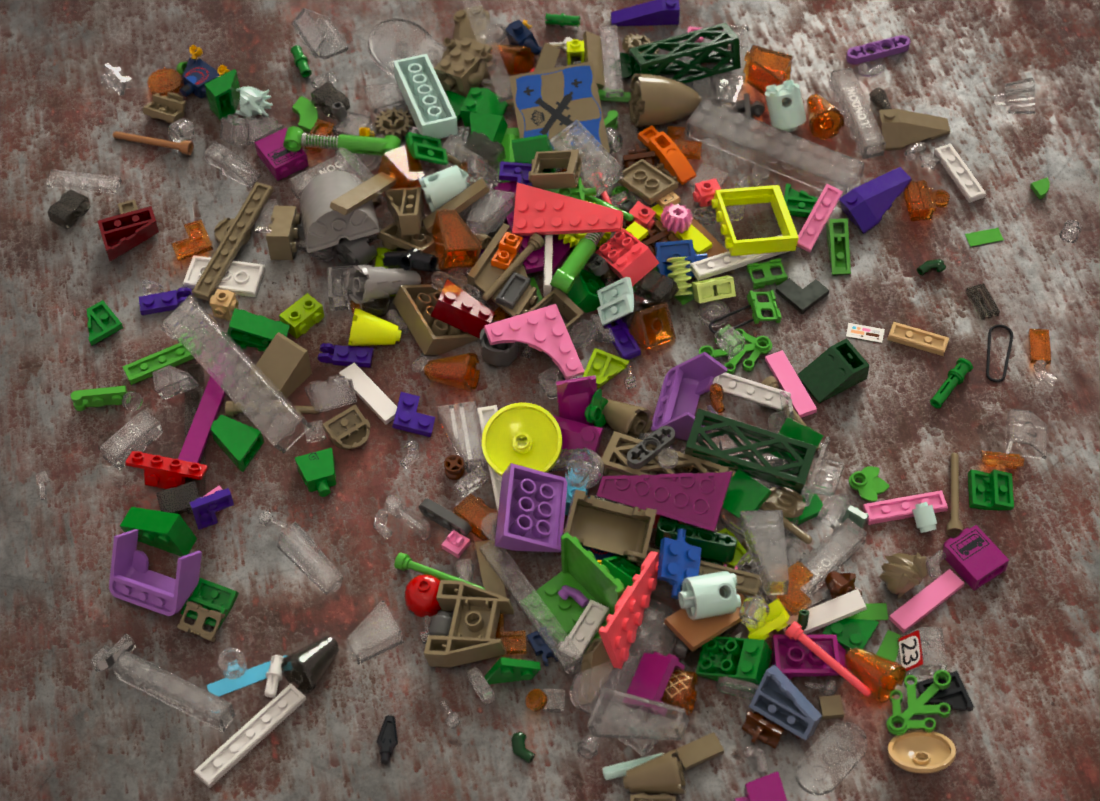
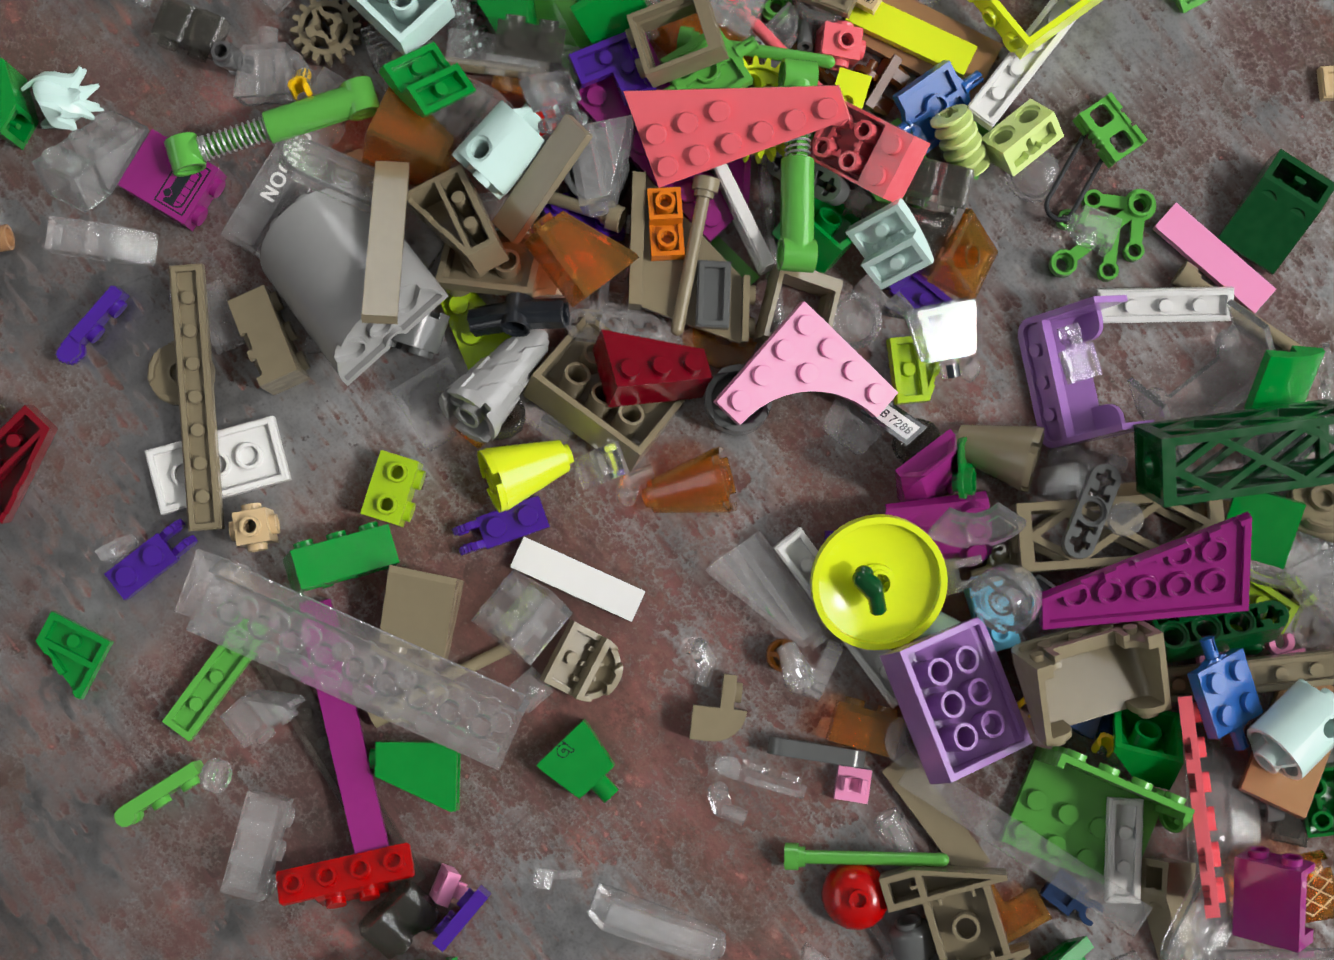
camera: 25 degrees left, 30 degrees up
clear orange plate [171,219,213,261] -> none
bright green tile [292,96,319,134] -> none
clear orange plate [304,119,335,153] -> none
dark purple plate [392,392,435,437] -> none
medium lavender arm [558,585,589,608] -> none
bright pink gear [660,203,693,233] -> none
clear orange arm [710,383,725,413] -> none
bright green piece [747,258,788,289] -> none
pearl dark grey tile [775,278,829,314] -> none
white sticker [846,323,885,343] -> none
none -> dark purple hinge [55,285,130,365]
none -> clear slope [574,441,629,490]
none -> dark tan brick [689,674,747,742]
none -> clear cone [777,641,816,694]
none -> dark green arm [852,565,887,616]
none -> clear torso [903,298,976,379]
none -> clear tile [929,502,1026,548]
none -> clear plate [1057,322,1103,384]

